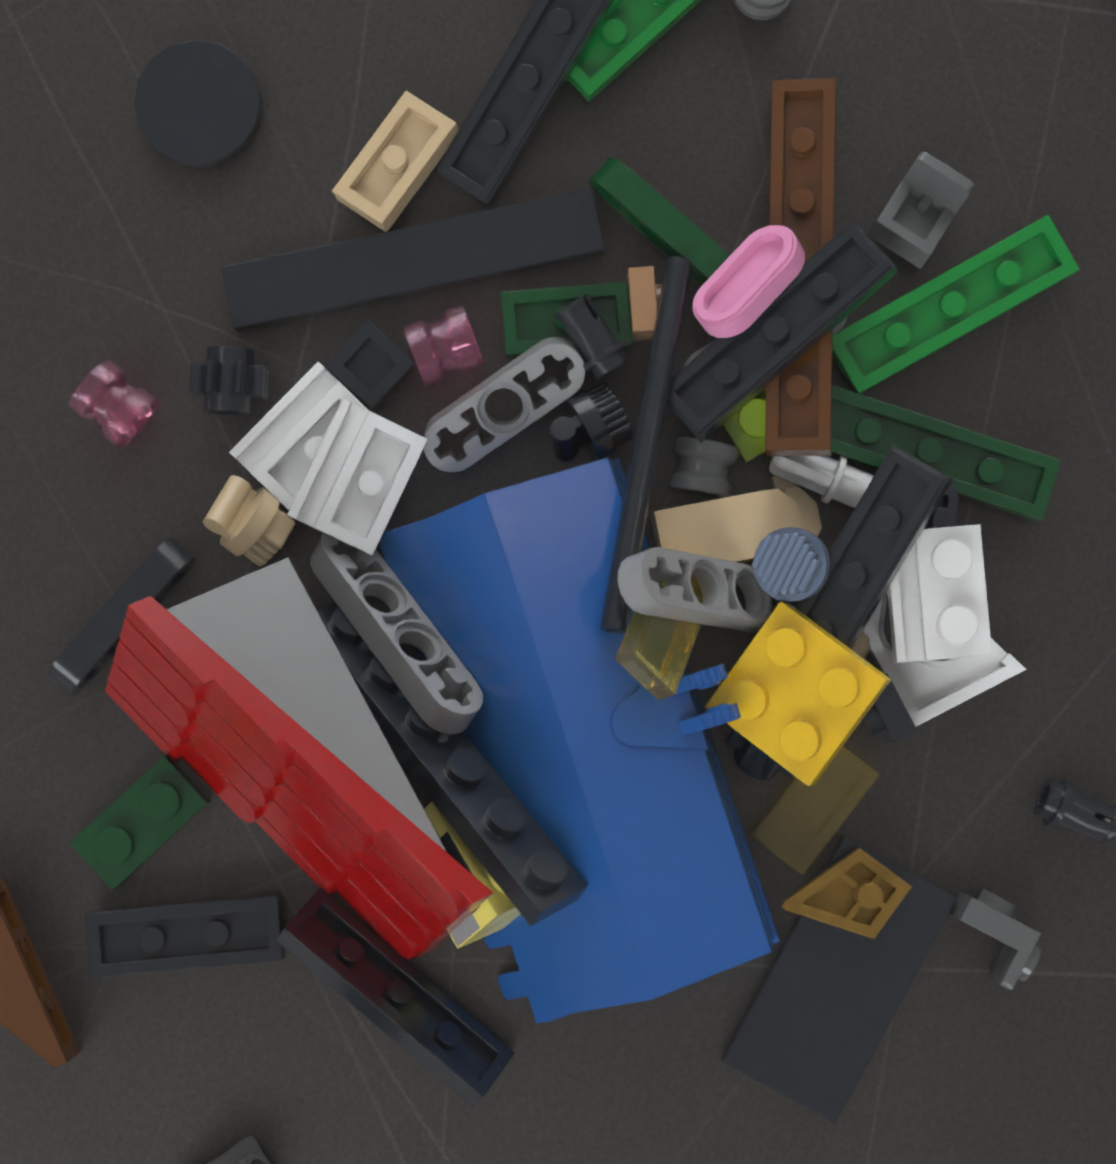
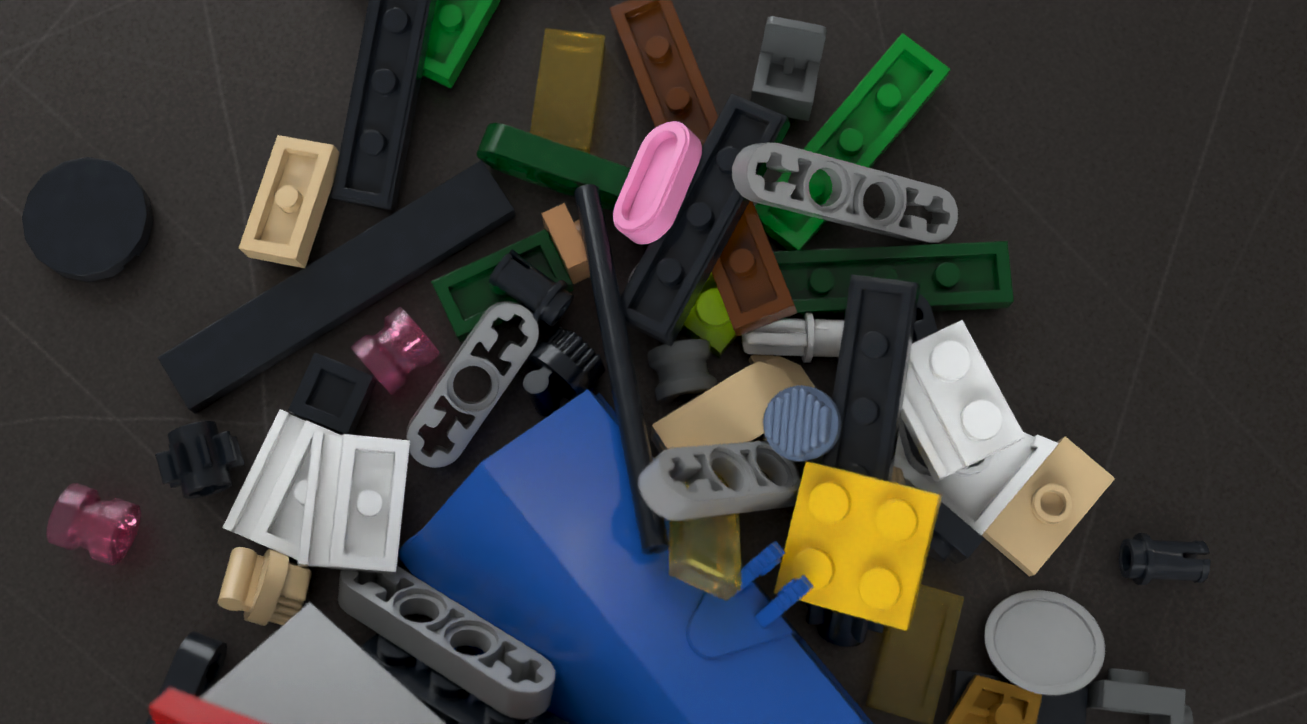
camera: 25 degrees left, 10 degrees down
none -> clear yellow tile [530,28,606,154]
none -> light grey beam [732,143,958,243]
none -> tan plate [982,436,1115,577]
none -> light grey piece [984,590,1105,695]

